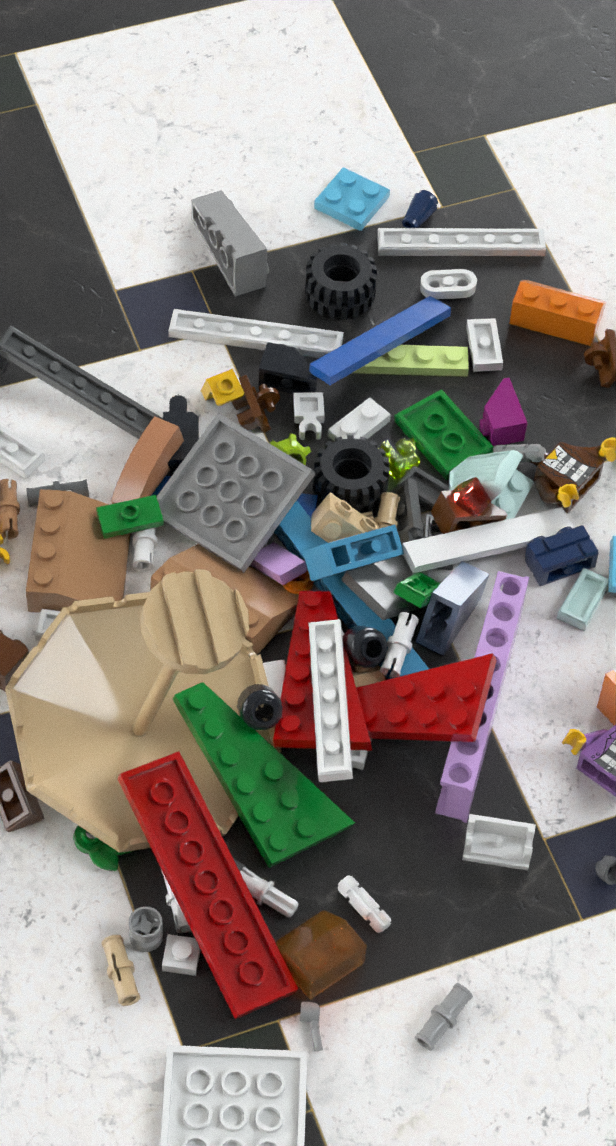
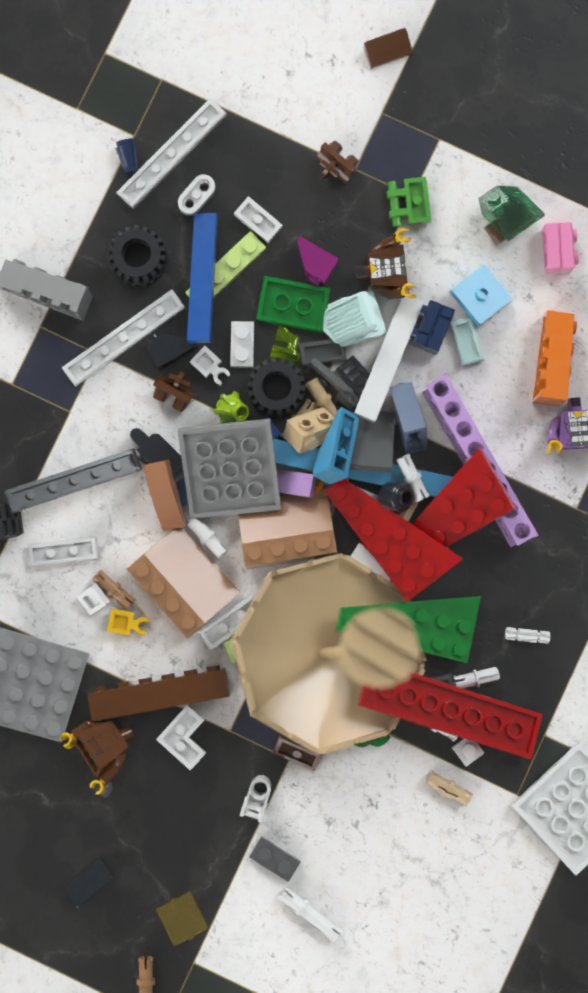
camera: 40 degrees left, 30 degrees up
dark grey pin [26,479,89,507] -> none
green plate [96,495,164,539] -> none
light grey wheel [129,907,163,952] -> none
yellow bracket [200,368,244,406] -> none
black head [237,684,283,731] -> none
clear orange slope [275,910,367,1000] -> none
light grey hand [300,1002,323,1052] -> none
white tile [309,619,353,782] -> none
medium azure plate [314,167,390,231] -> none
green plate [393,572,441,608] -> none
reddish brown slope [431,490,507,534] -> none
clear red slope [447,477,492,517] -> none
white hinge [462,814,536,871] -> none
light grey axle [493,444,546,462] -> none
orange slope [509,280,606,346] -> none

